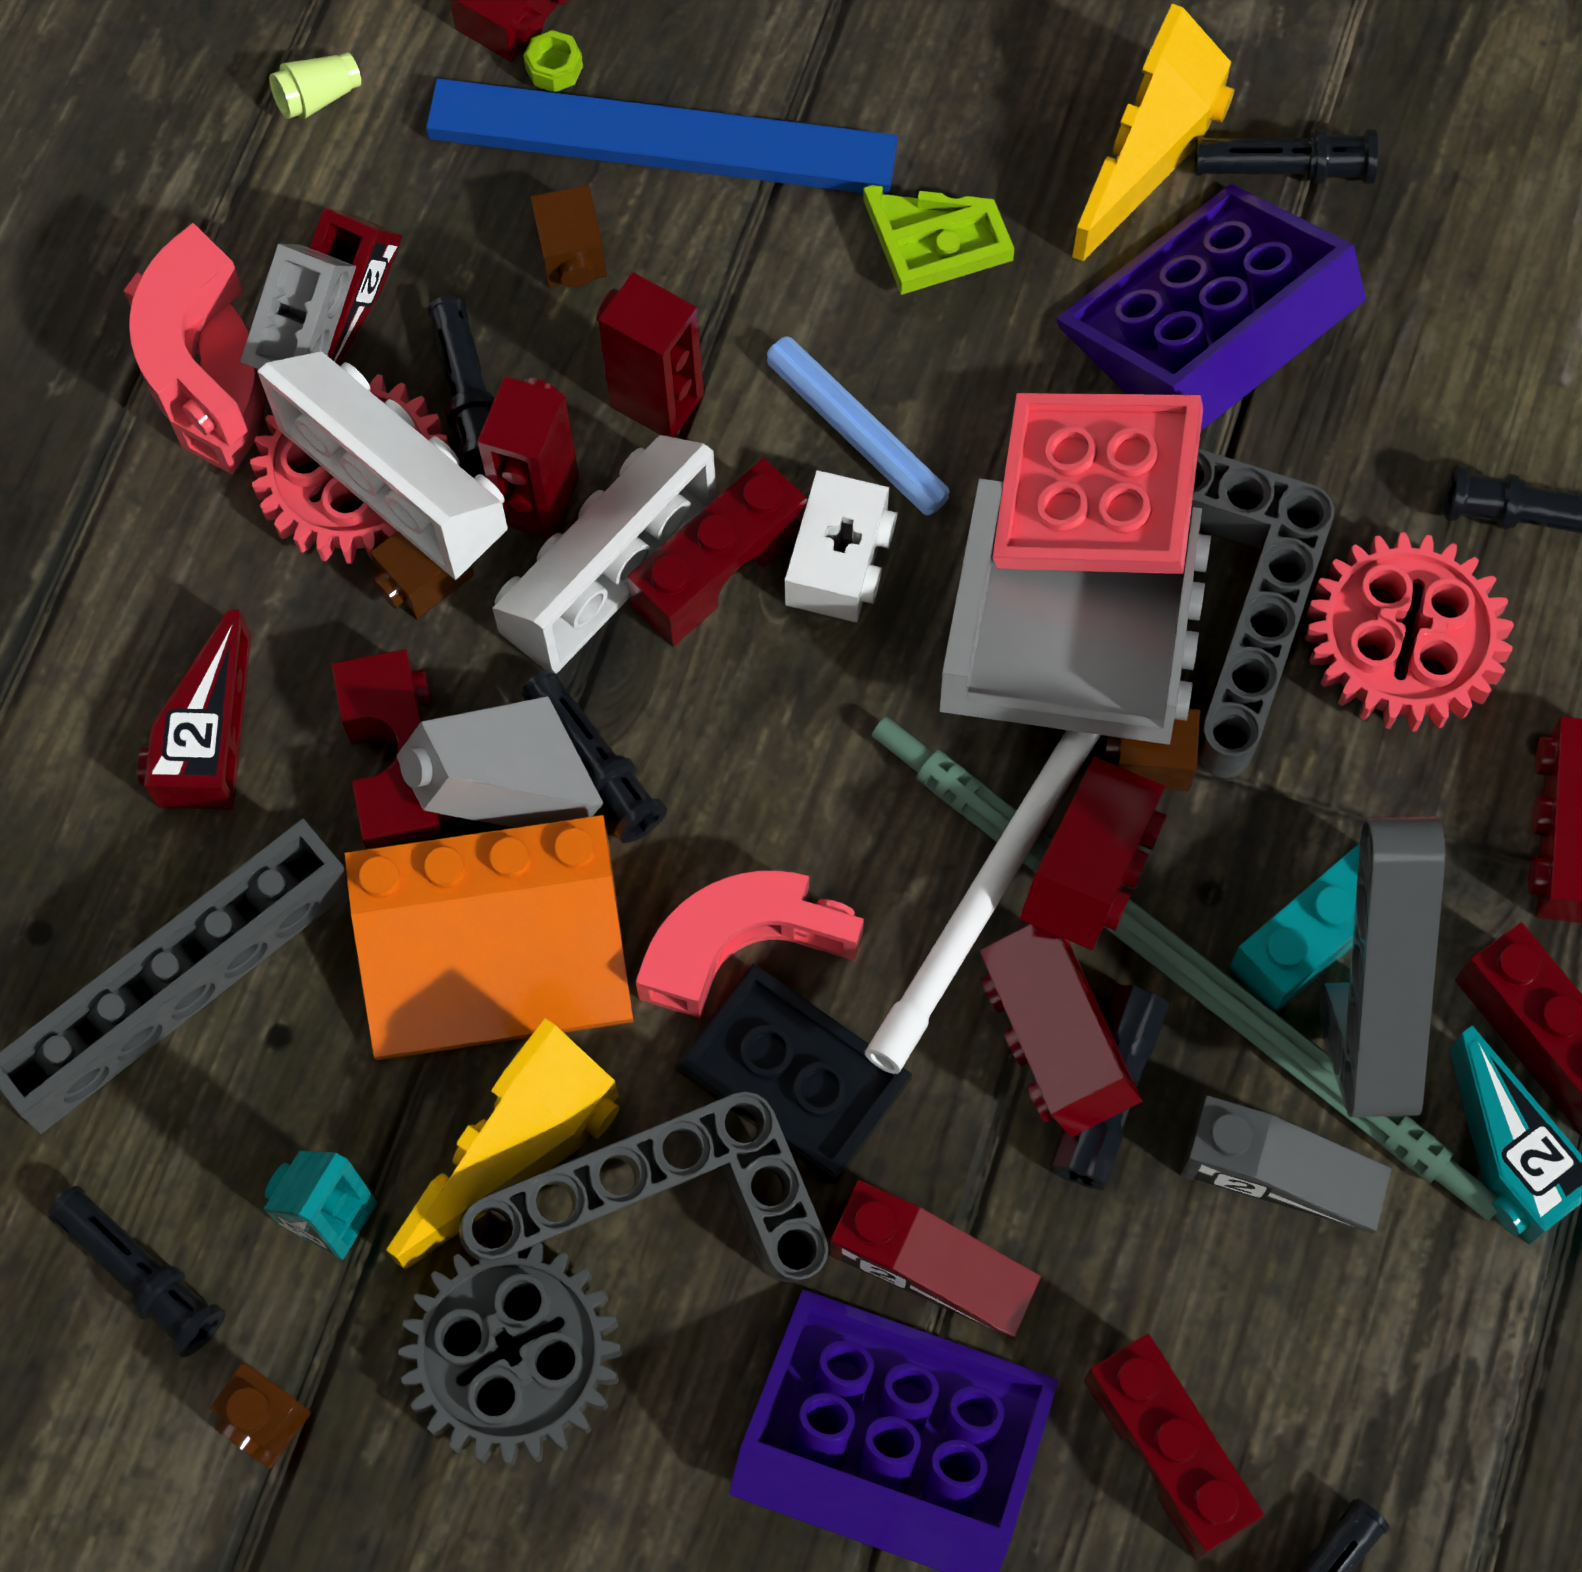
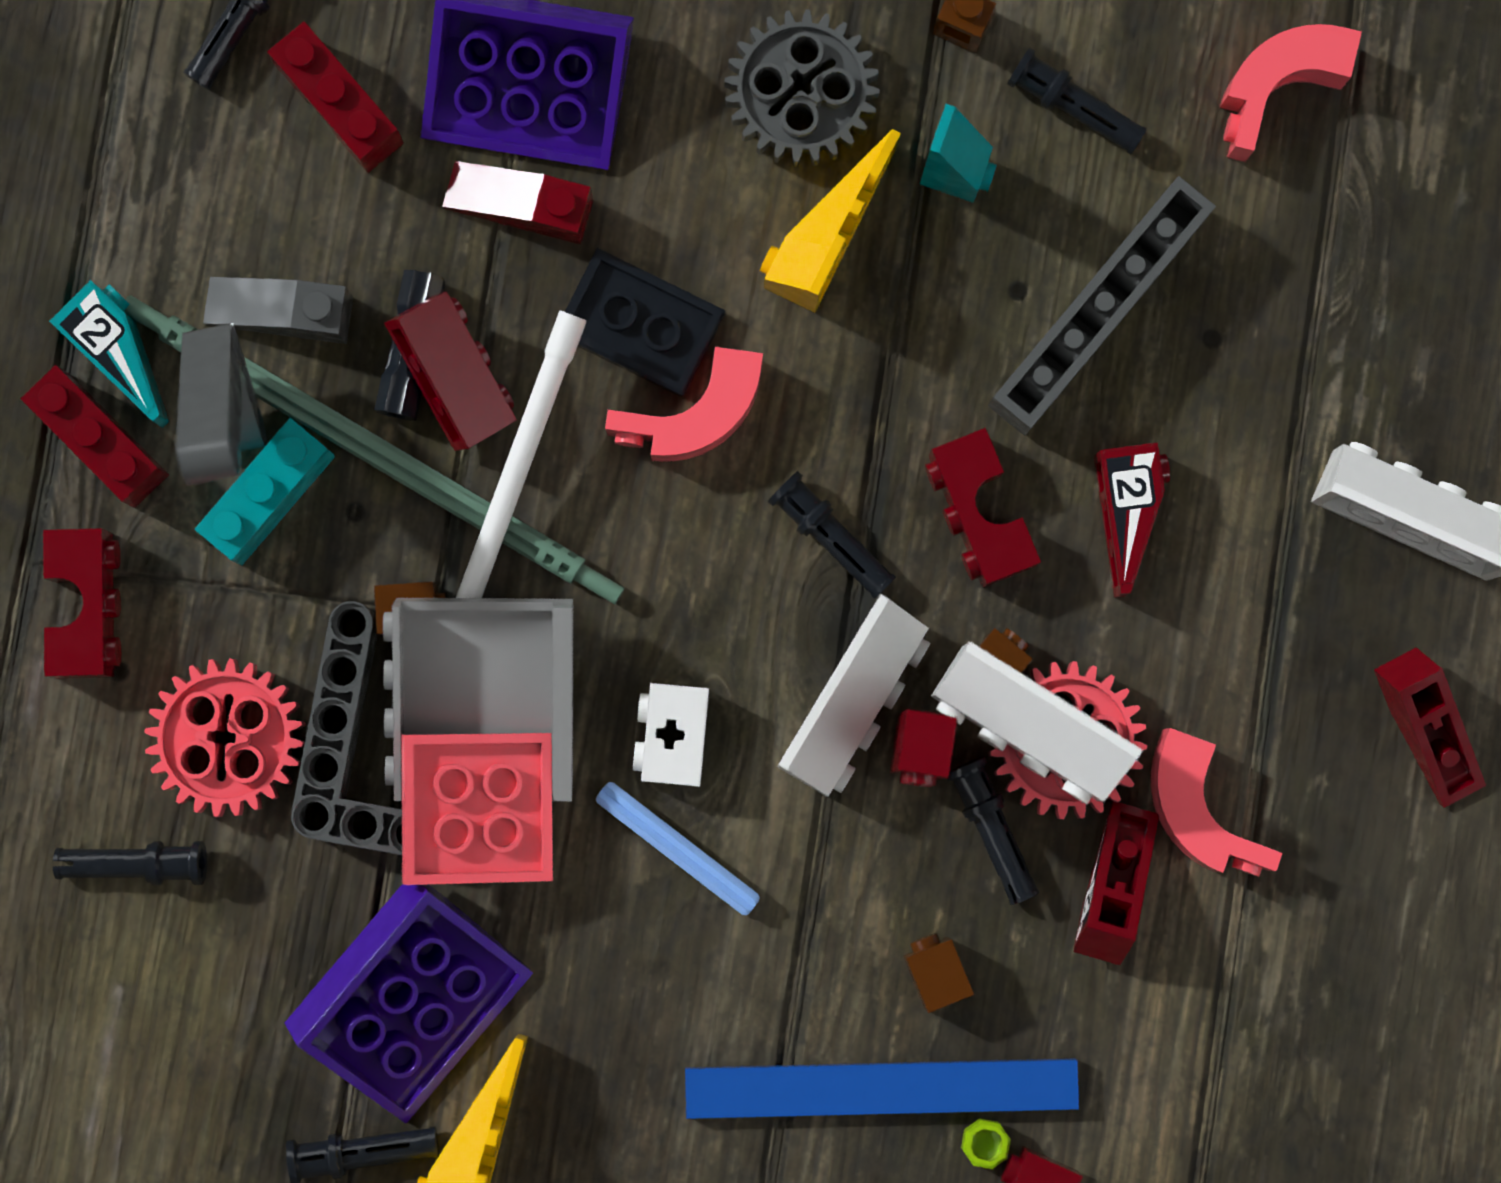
camera: 165 degrees right, 15 degrees up
coral arch [129,223,248,447] -> none
light grey brick [240,244,356,369] -> none
yellowish green cone [269,52,361,120] -> none
orange slope [344,815,634,1061] -> none
light grey slope [396,696,603,828] -> none
dark grey beam [458,1092,828,1283] -> none
dark red brick [596,272,704,438] -> none
dark red arch [627,457,807,647] -> none
lime wing [863,185,1014,295] -> none
dark red brick [1019,756,1167,951] -> none

